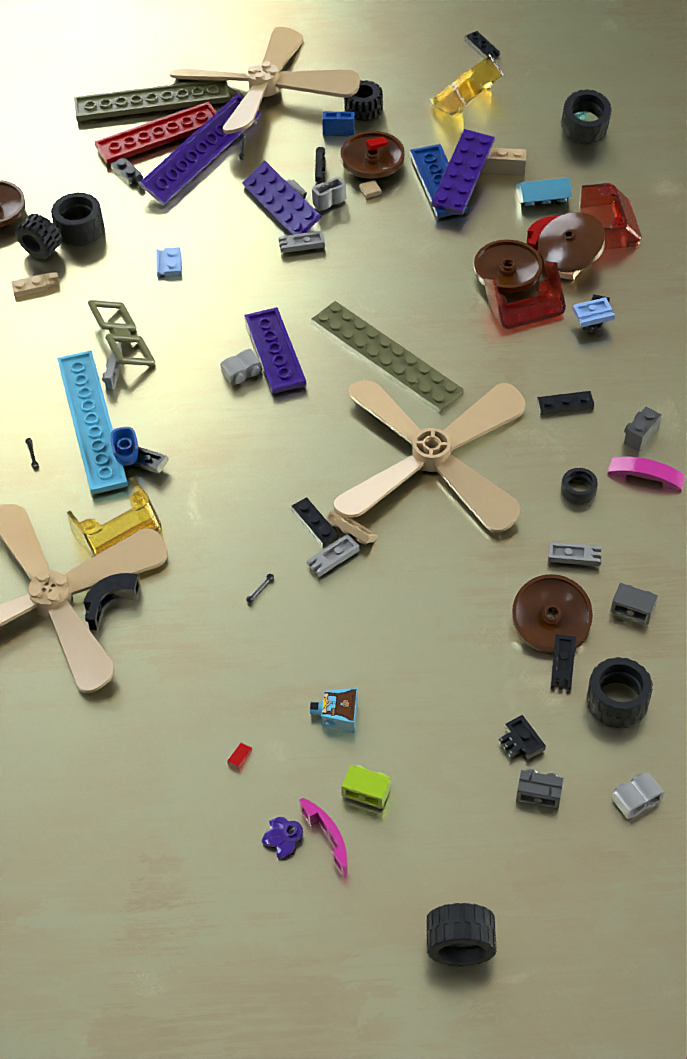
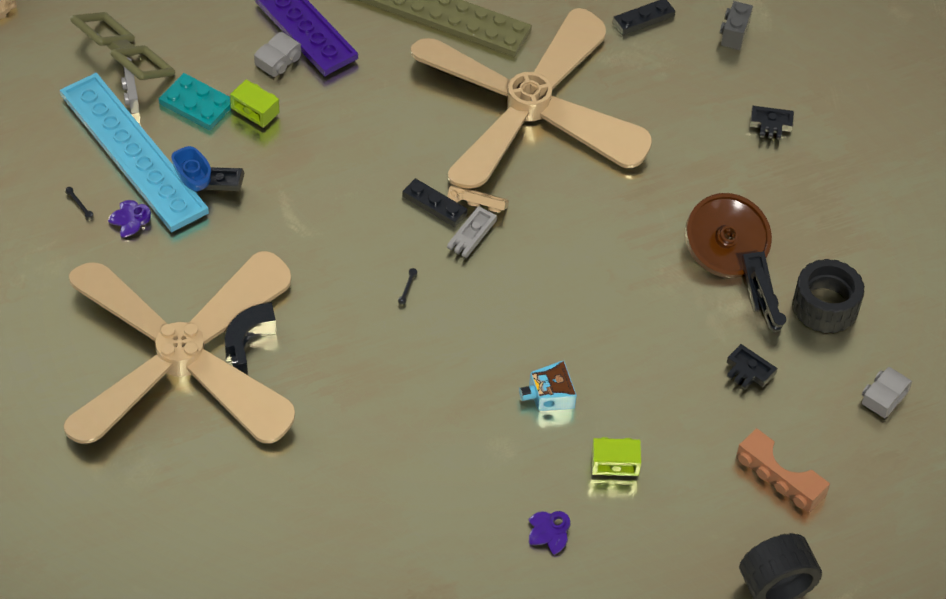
camera: 25 degrees left, 0 degrees up
clear yellow windscreen [67,477,162,557] -> none
red piece [227,743,252,770] -> none
dark pink slope [299,798,348,877] -> none
dark grey brick [516,769,564,809] -> none
light grey hinge [548,542,602,566] -> none
black tyre [561,468,598,504] -> none
dark pink slope [607,457,685,491] -> none
dark grey brick [610,583,658,625] -> none
none -> dark purple plate [108,200,151,238]
none -> teal plate [158,73,231,131]
none -> lime brick [230,79,280,128]
none -> nougat arch [736,428,830,513]
none -> black hinge [750,105,794,140]
none -> black plate [750,267,787,332]

